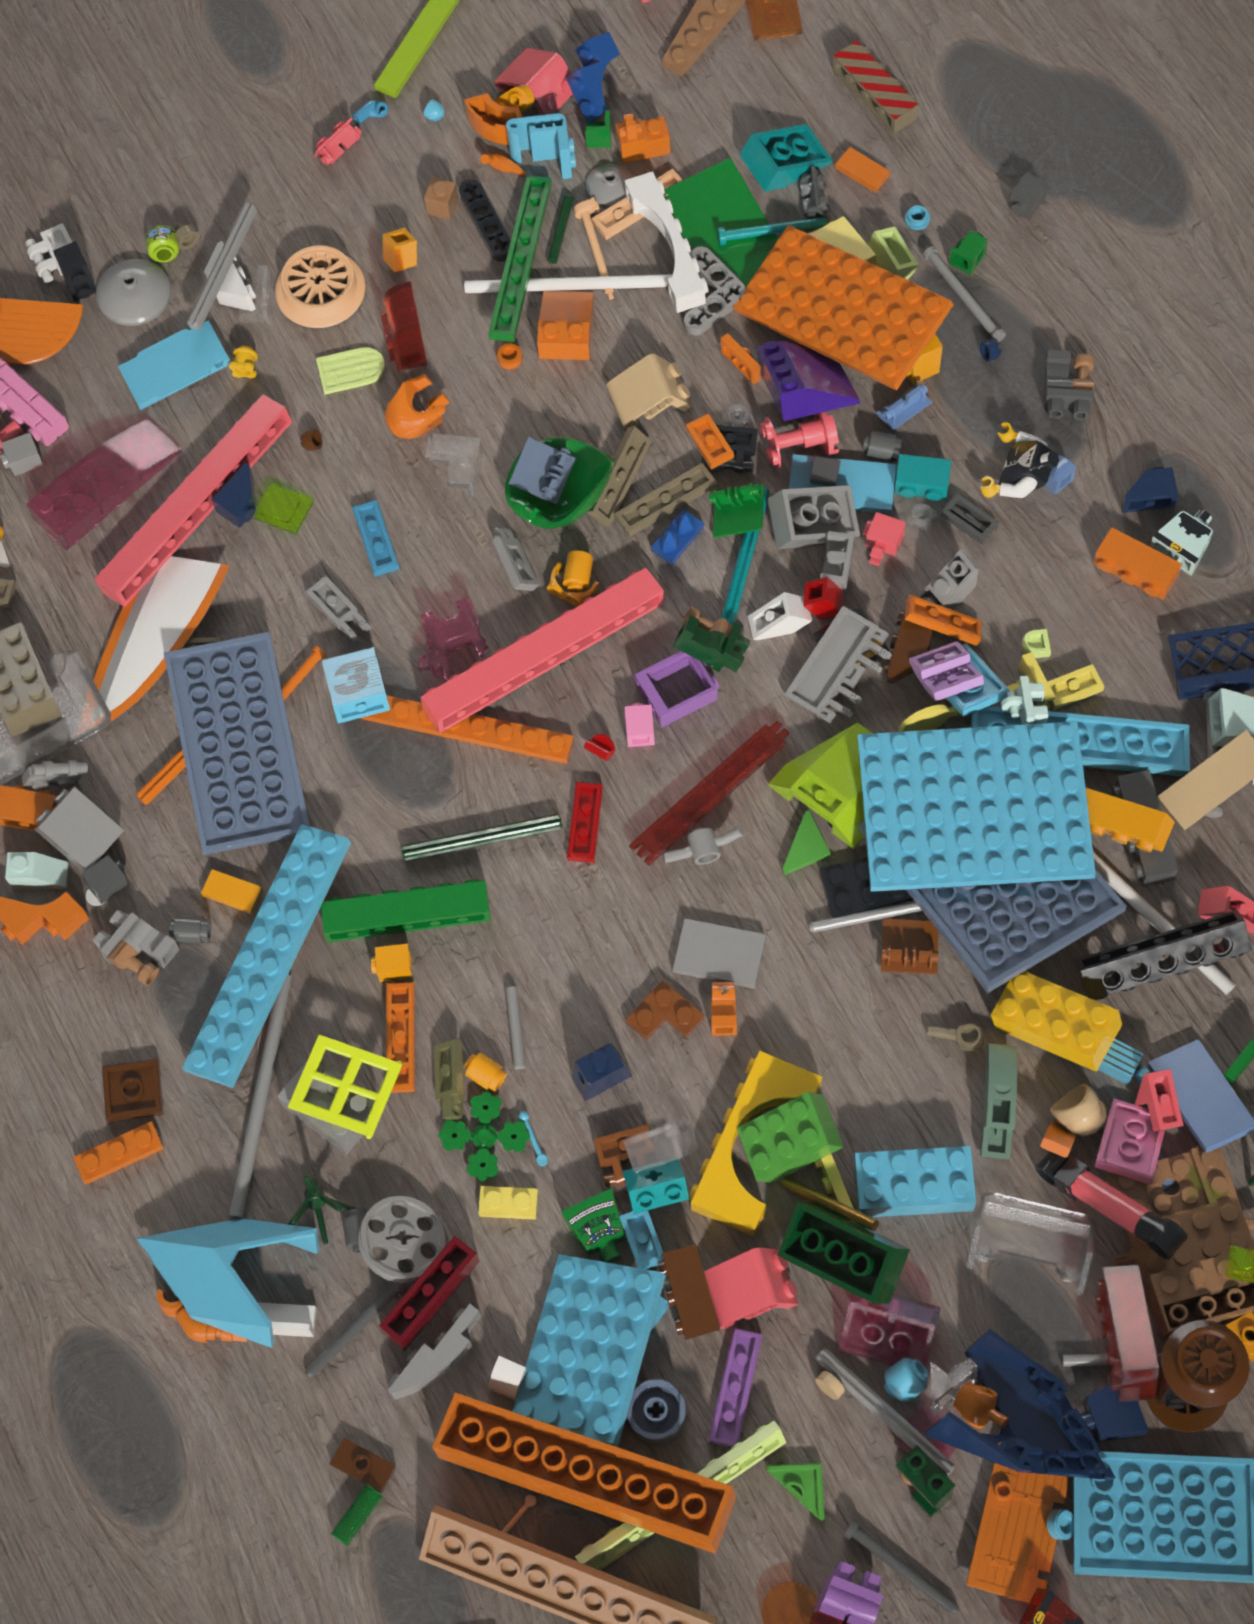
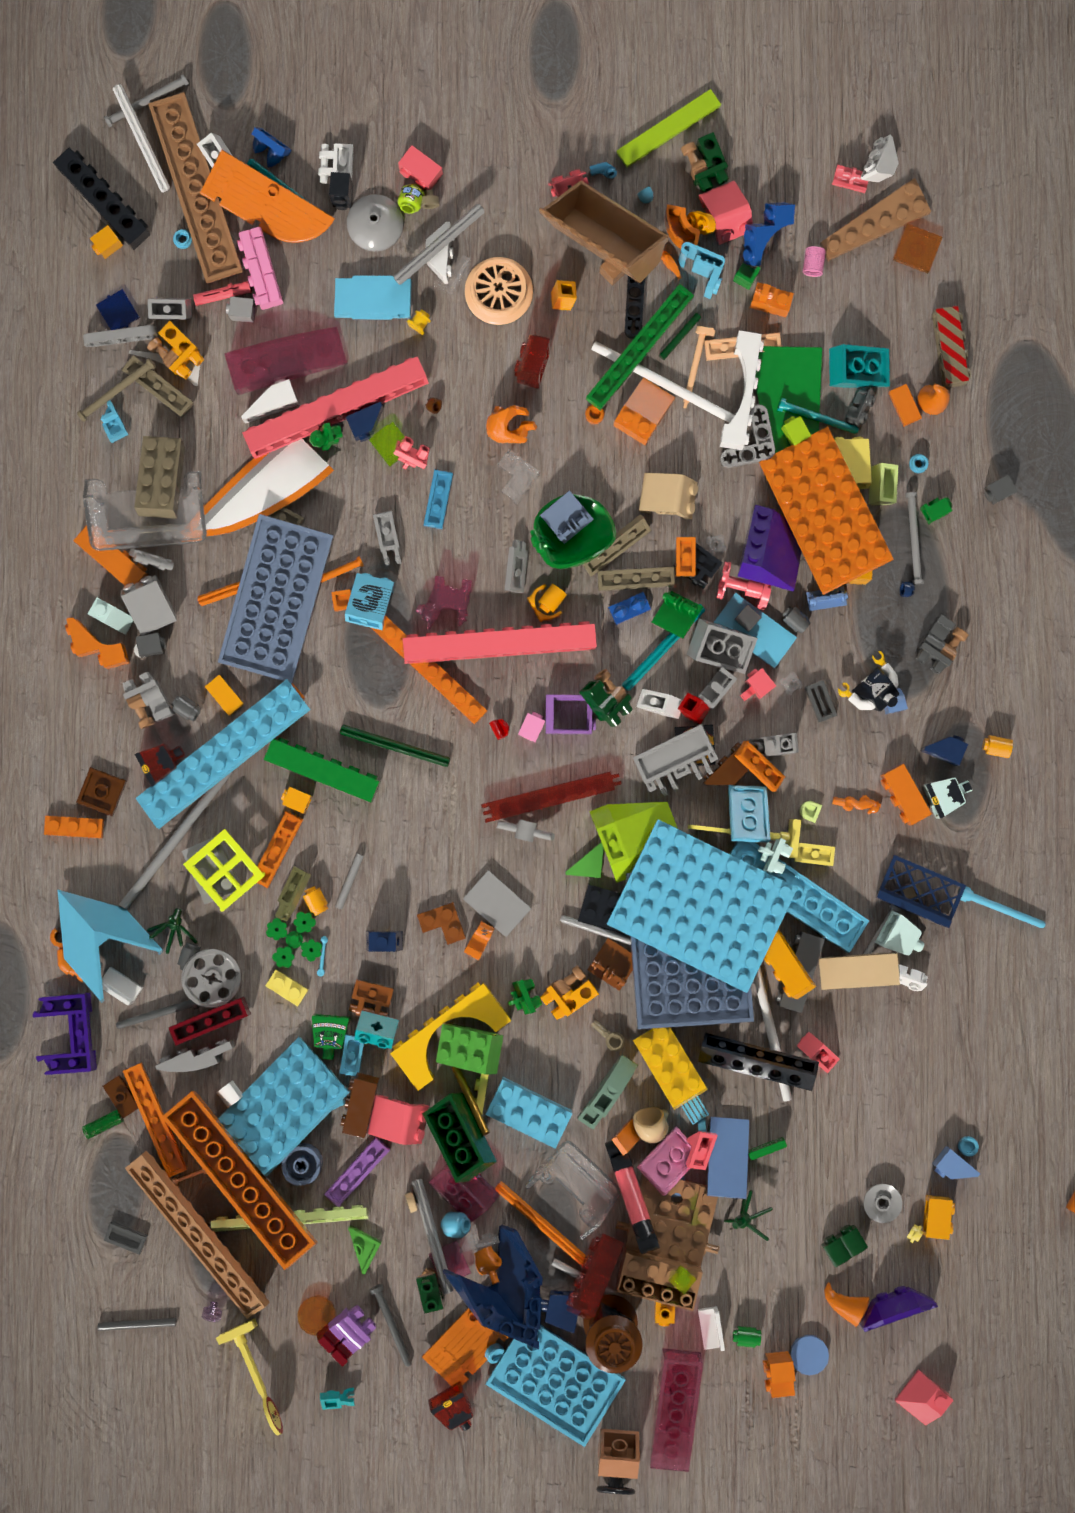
camera: 20 degrees right, 20 degrees up
yellowish green window [316,347,385,395] -> none
red tile [567,782,603,863] -> none
light grey dish [586,163,634,207] -> none
clear panel [623,1115,699,1173] -> none
orange plate [721,333,761,384] -> none
teal brick [894,454,951,501] -> none
lavender slope [909,641,984,702] -> none
none -> dark purple wedge [33,992,97,1075]
none -> orange plate [123,1062,187,1178]
none -> torso [134,744,185,786]
none -> white slope [241,379,299,424]
none -> green hips [309,423,343,451]
none -> orange plate [331,589,351,612]
none -> coral hips [393,436,430,469]
none -> coral brick [398,145,443,190]
none -> orange axle [495,1181,587,1264]
none -> green hips [508,979,542,1015]
none -> medium nougat piece [539,181,669,283]
none -> light orange hips [540,965,599,1020]
none -> dark green hips [681,132,729,193]
none -> lime brick [781,416,811,446]
none -> bright pink piece [802,246,826,277]
none -> orange animal [832,795,881,814]
none -> orange hat [918,384,950,415]
none -> light orange brick [982,735,1013,758]

